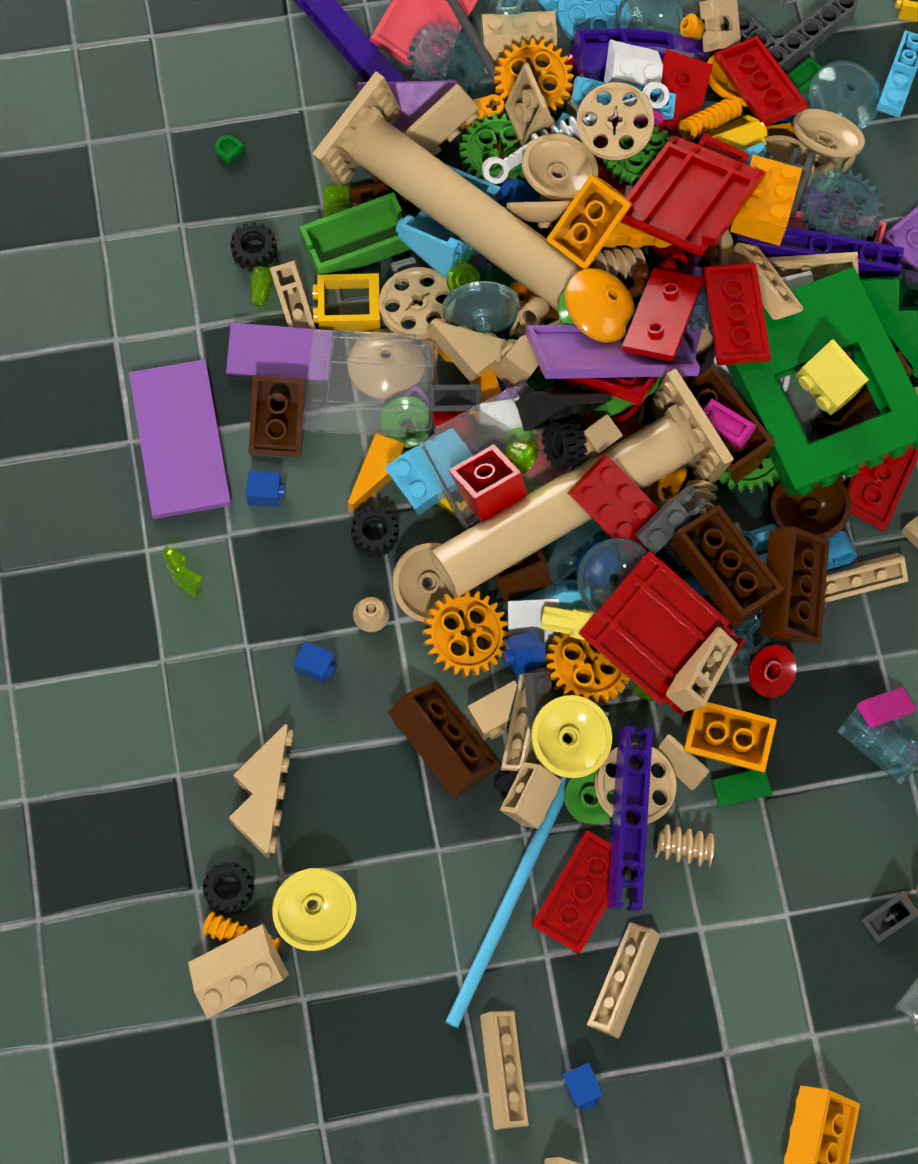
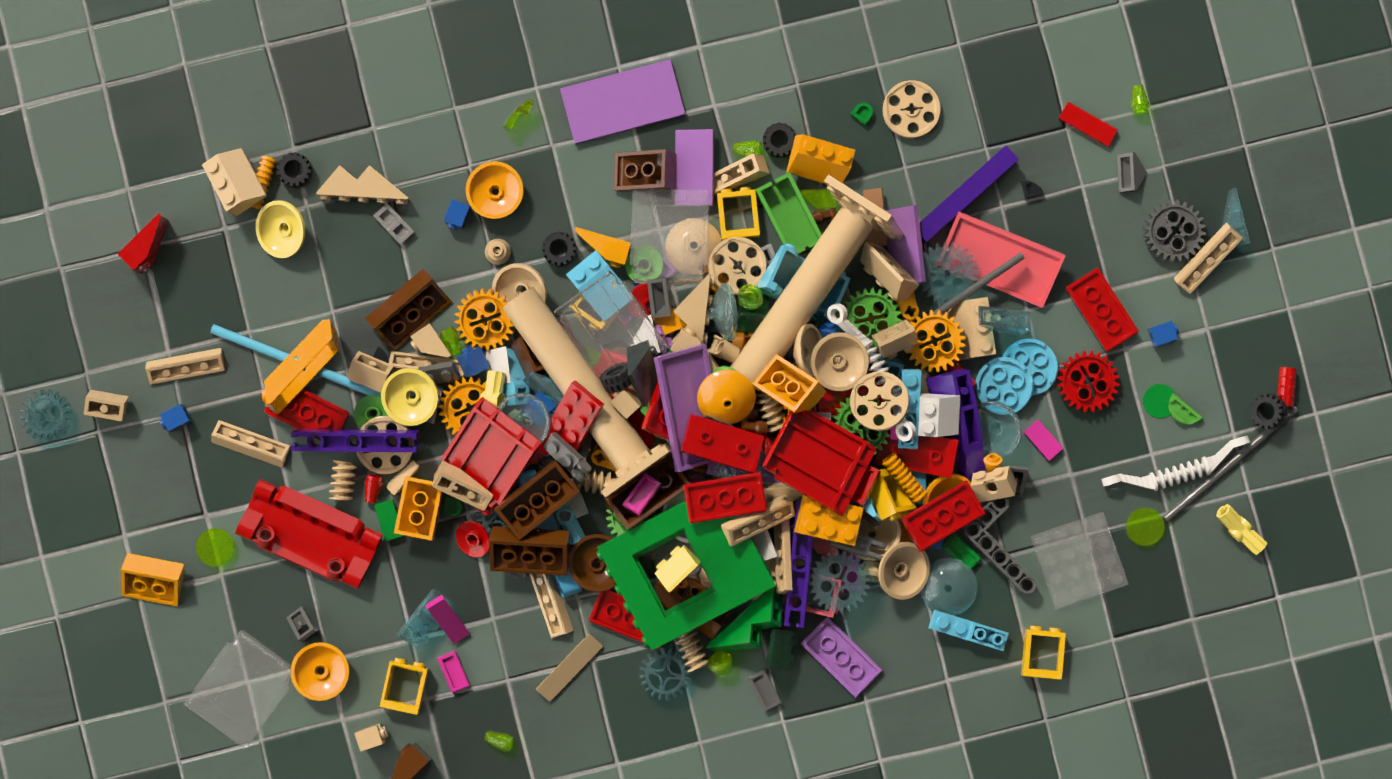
camera: 90 degrees right, 15 degrees up
blue brick [246,471,285,507] -> none
red slope [449,444,527,521] -> none
clear neon green cone [504,439,539,474] -> none
none -> red slope [118,213,169,274]
none -> clear neon green tile [196,528,235,566]
none -> red panel [235,479,383,589]
none -> light orange window [262,319,339,414]
none -> red cone [365,474,383,503]
none -> light grey slope [373,203,414,245]
none -> clear neon green cone [439,326,462,356]
none -> green tile [442,497,463,517]
none -> light orange dish [466,161,523,219]
none -> light orange slope [786,134,855,184]
none -> tan wedge [883,80,940,138]

